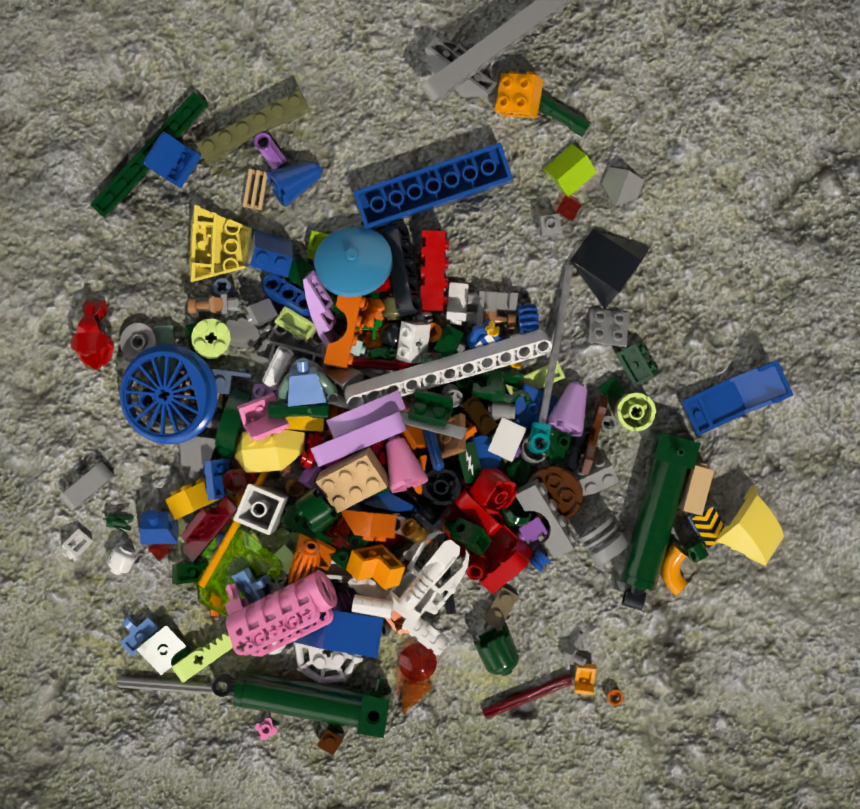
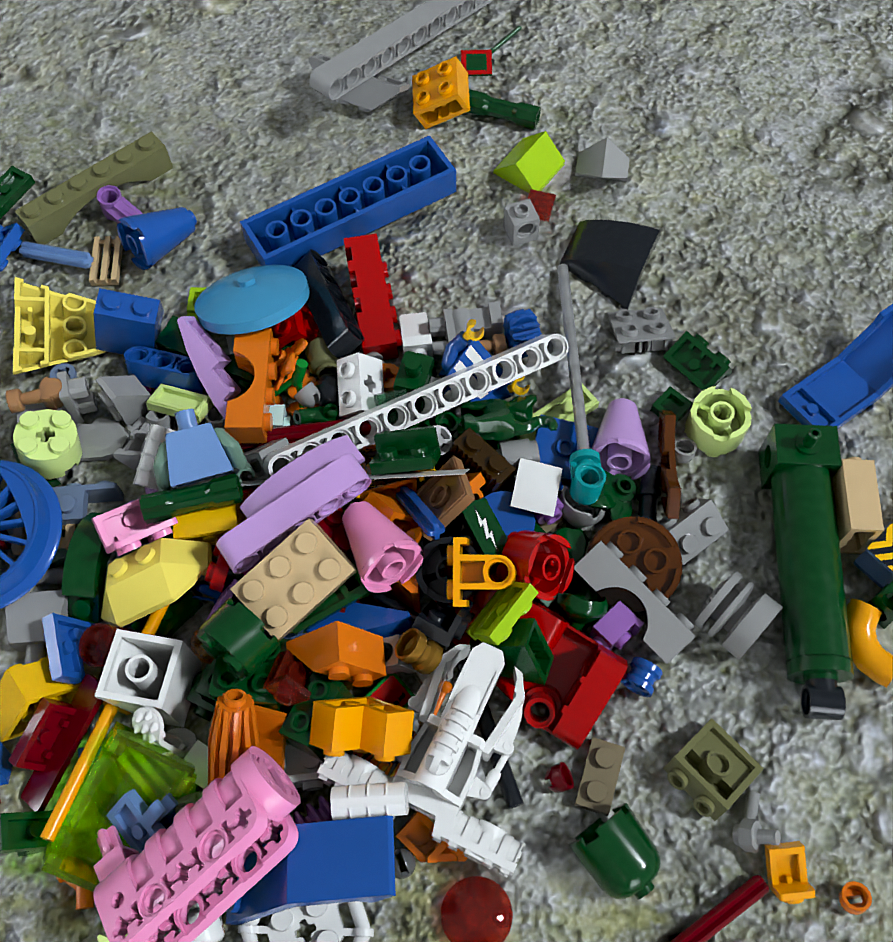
camera: 10 degrees left, 25 degrees down
none -> medium blue axle [19,241,94,269]
none -> white piece [132,706,196,758]
none -> light grey hinge [294,382,320,408]
none -> light orange pin [447,537,516,607]
none -> dark green piece [461,26,522,76]
none -> lime plate [465,581,539,646]
none -> dark red hinge [544,762,574,793]
none -> olive plate [663,718,764,821]

